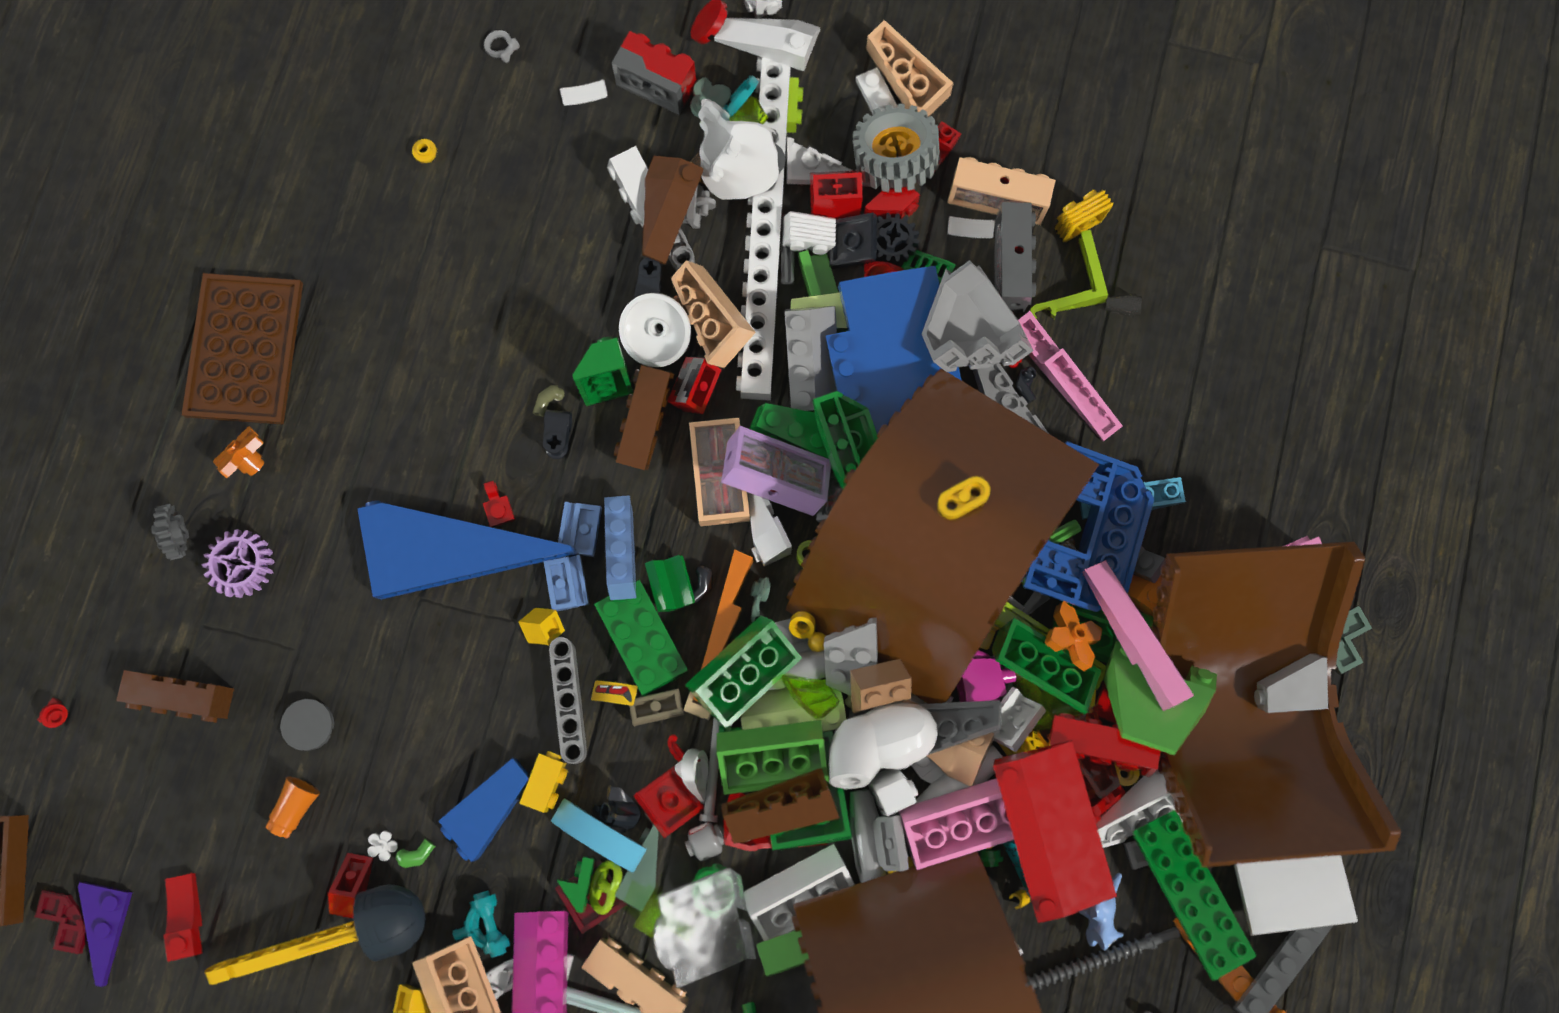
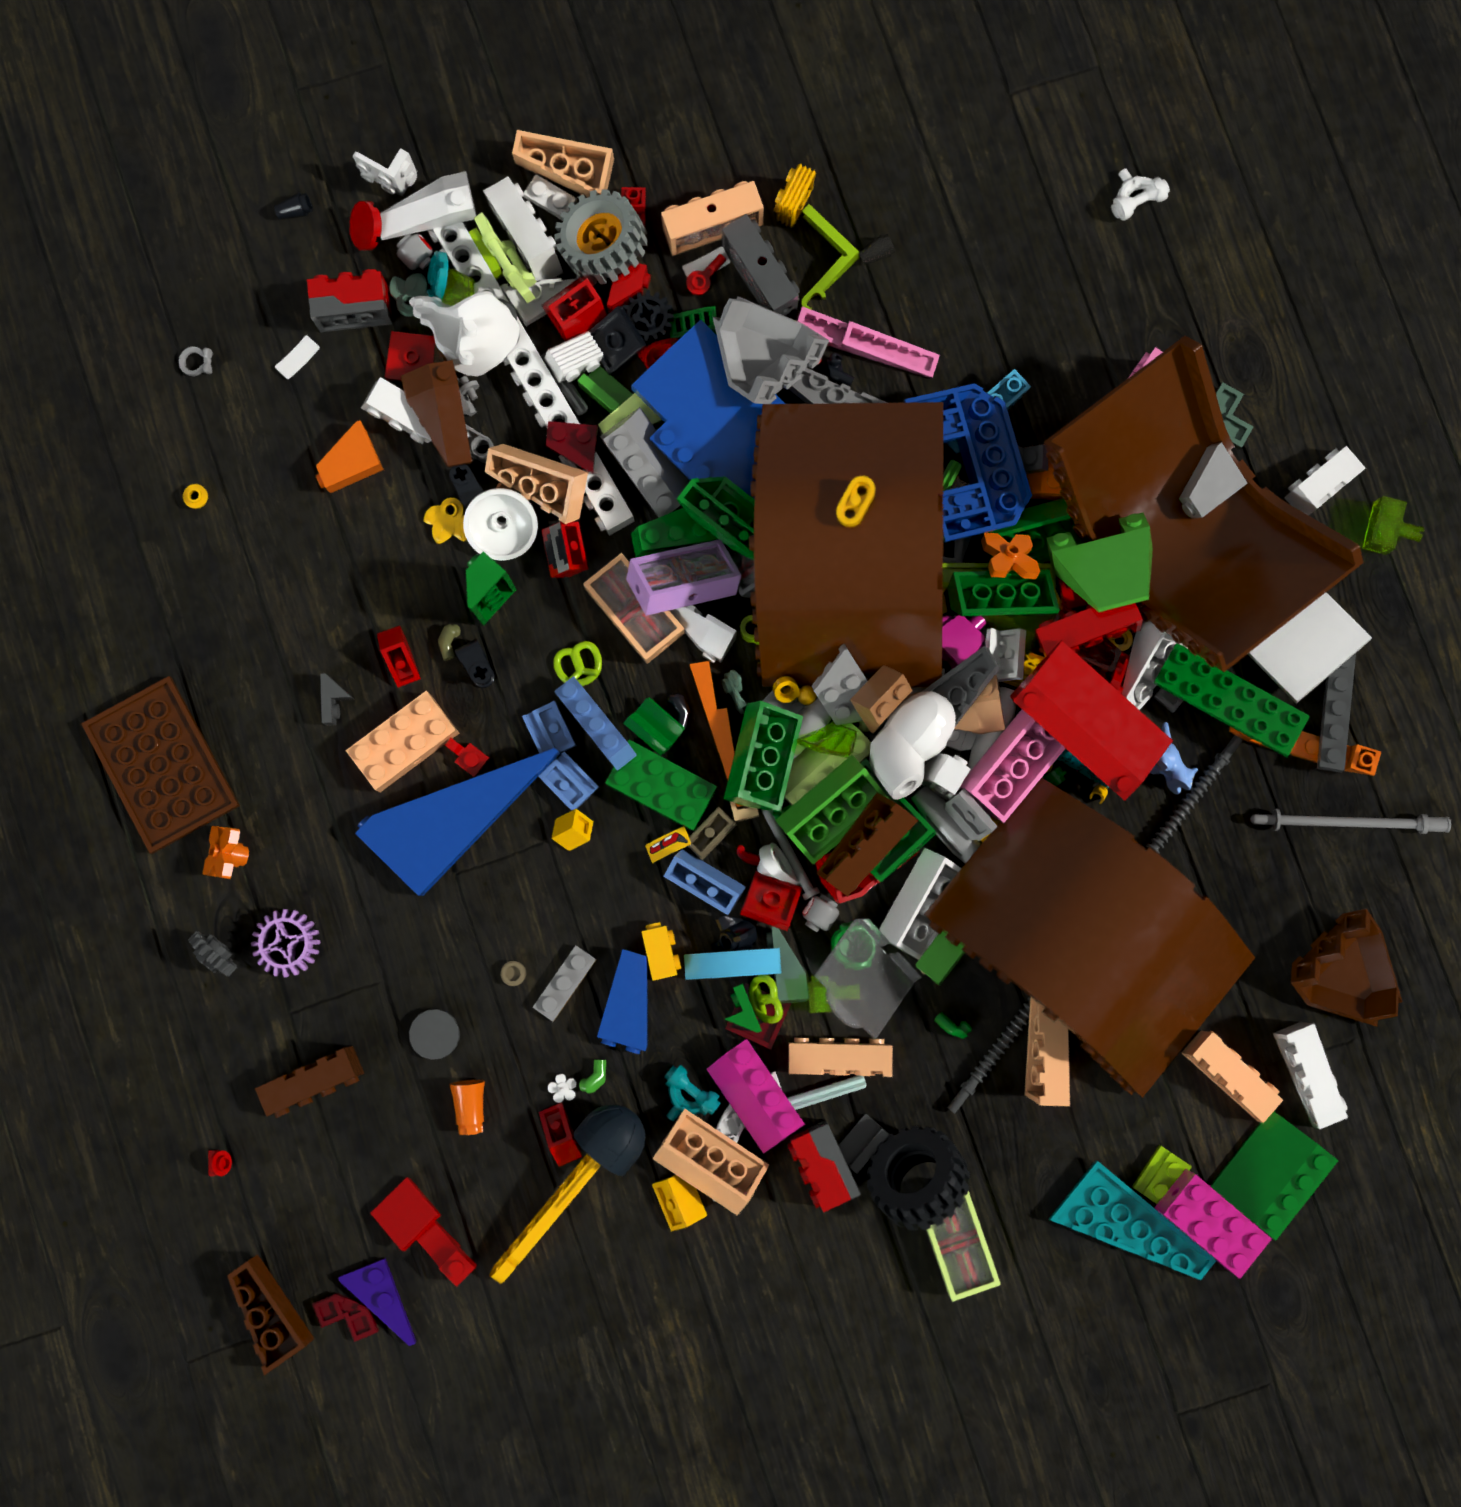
camera: 30 degrees left, 5 degrees up
light grey beam [549,637,587,764] -> none
reddish brown wedge [614,365,676,470] -> none
bright pink slope [1082,560,1194,711] -> none
none -> orange slope [315,420,384,493]
none -> dark grey slope [320,673,355,726]
none -> light nougat brick [346,691,459,792]
none -> red tile [370,1177,441,1251]
none -> red slope [377,625,421,687]
none -> red plate [385,331,439,382]
none -> light grey head [397,234,433,270]
none -> yellow plate [423,498,467,544]
none -> yellowish green bar [474,213,536,303]
none -> white wedge [483,177,563,282]
none -> dark tan tile [501,961,526,986]
none -> light grey plate [533,945,597,1022]
none -> dark red wing [546,421,598,474]
none -> lime piece [553,641,602,686]
none -> medium blue brick [663,849,746,915]
none -> red plate [686,254,726,295]
none -> white piece [1111,169,1170,221]
none -> white wedge [1284,446,1365,515]
none -> clear neon green brick [1362,496,1424,555]

